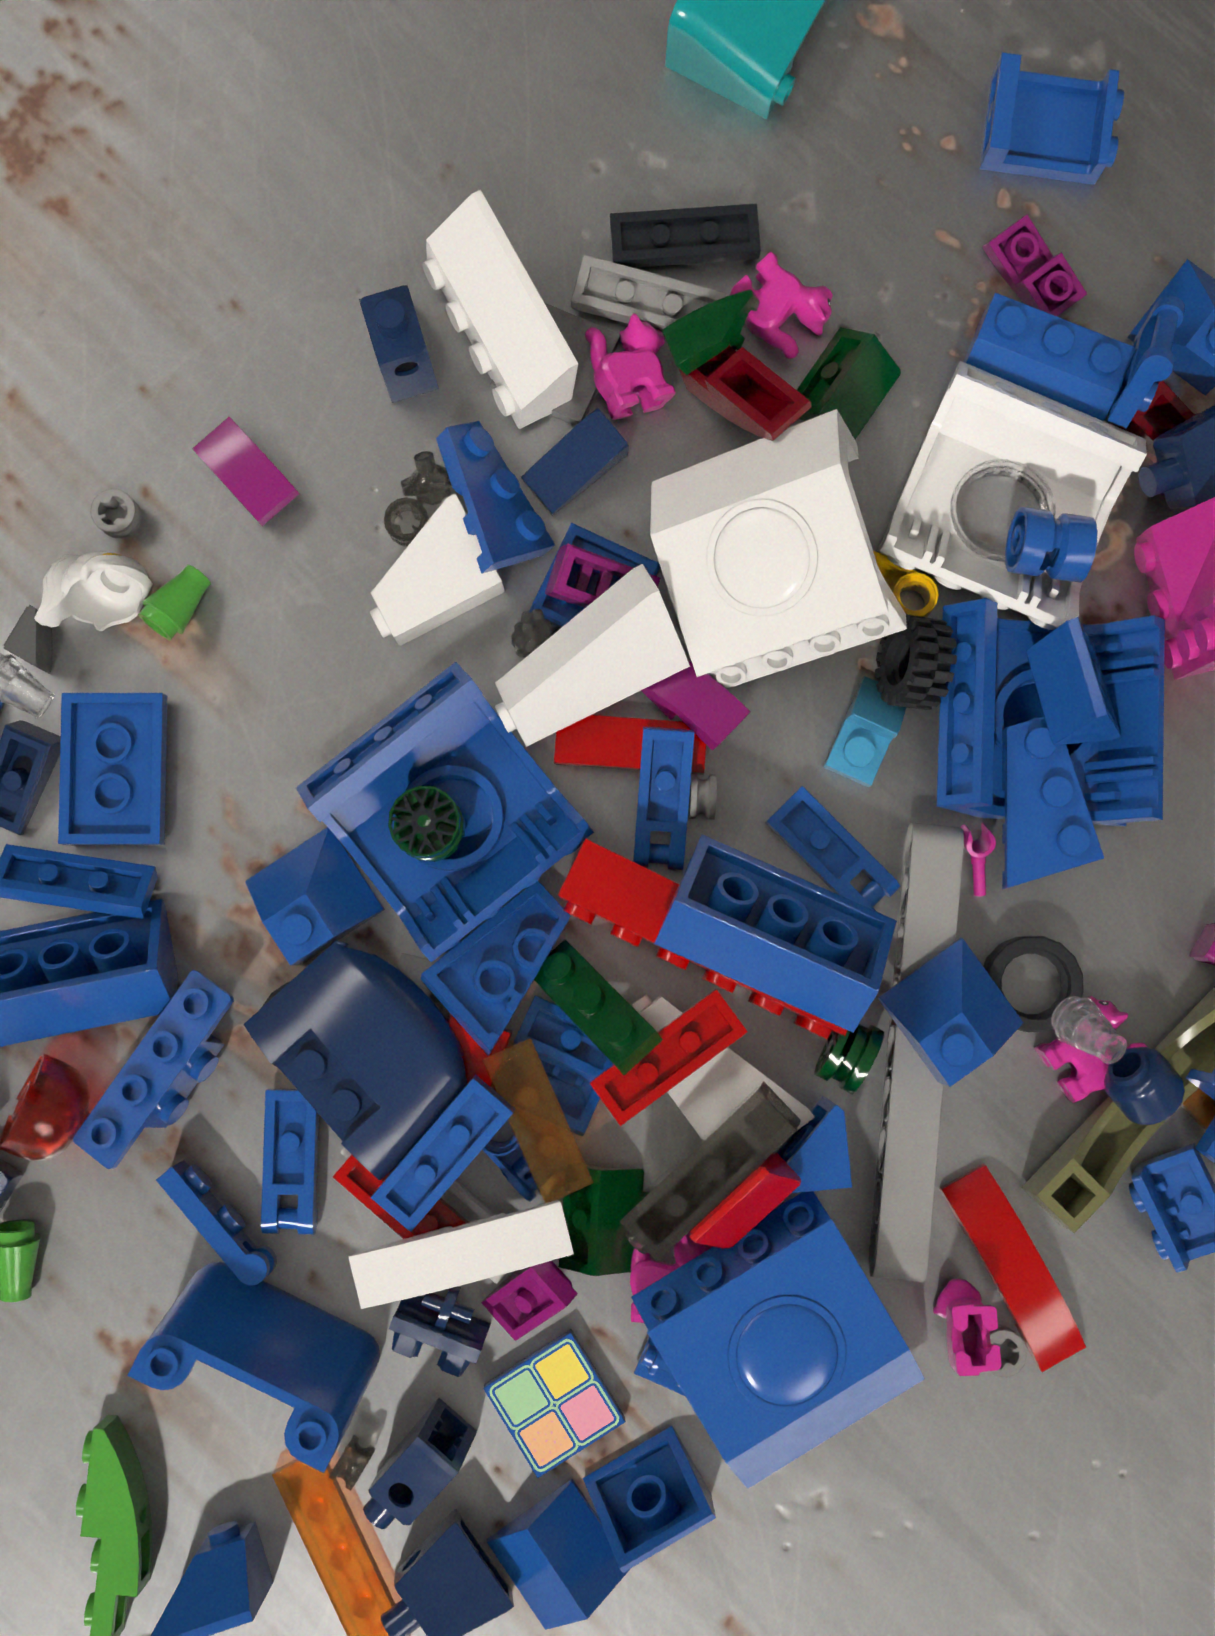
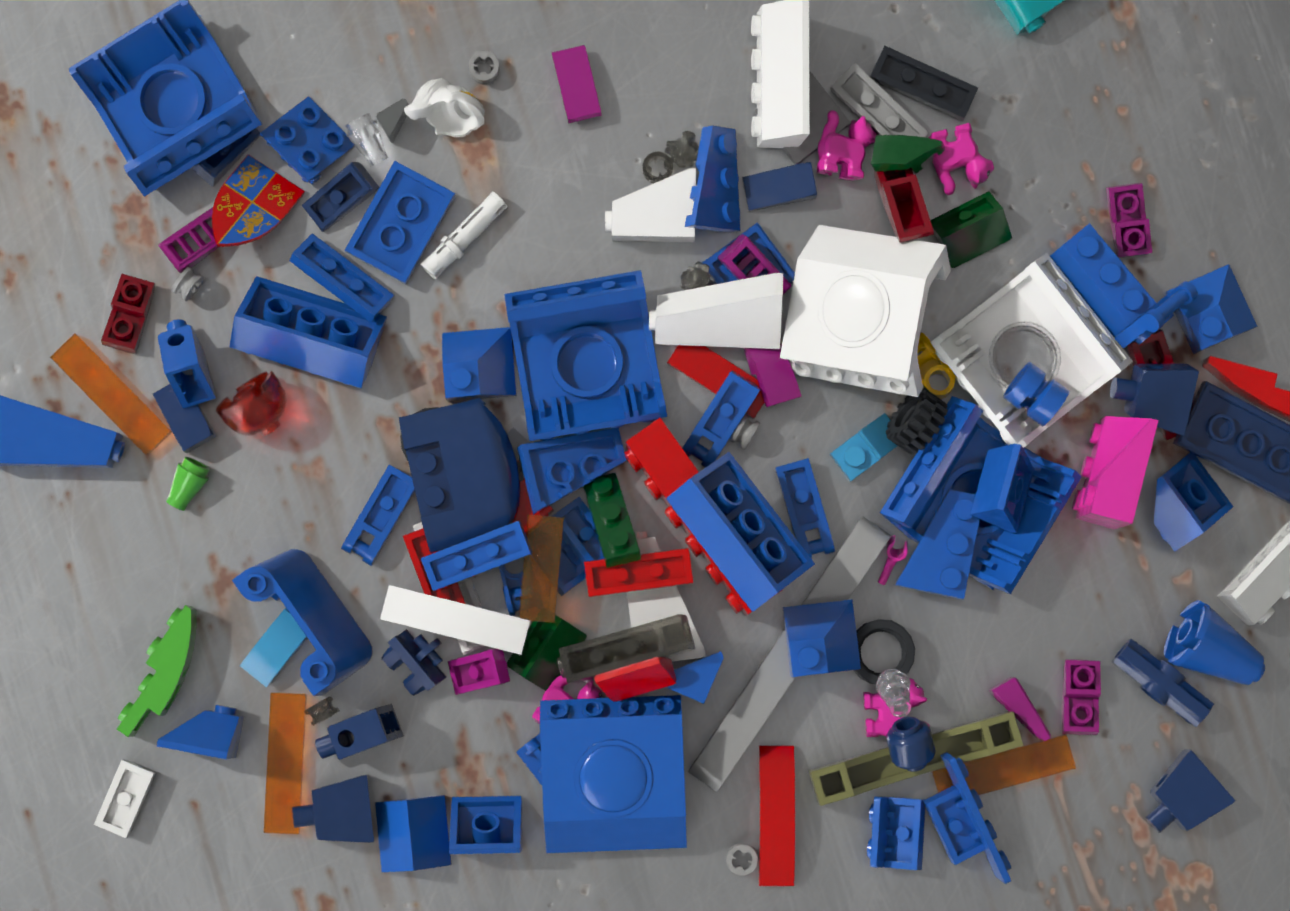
camera: 30 degrees right, 0 degrees up
blue bracket [73,970,234,1169] -> none
bright green cone [138,564,211,640] -> none
blue plate [156,1160,277,1286] -> none
dark blue torso [359,285,439,403] -> none
dark green wheel [388,786,466,862] -> none
tile [483,1329,626,1478] -> none
dark green wheel [814,1024,884,1094] -> none
dark pink animal [933,1278,1002,1376] -> none
blue panel [979,52,1124,185] -> none
none -> dark azure slope [240,608,307,688]
none -> white pin [420,191,508,280]

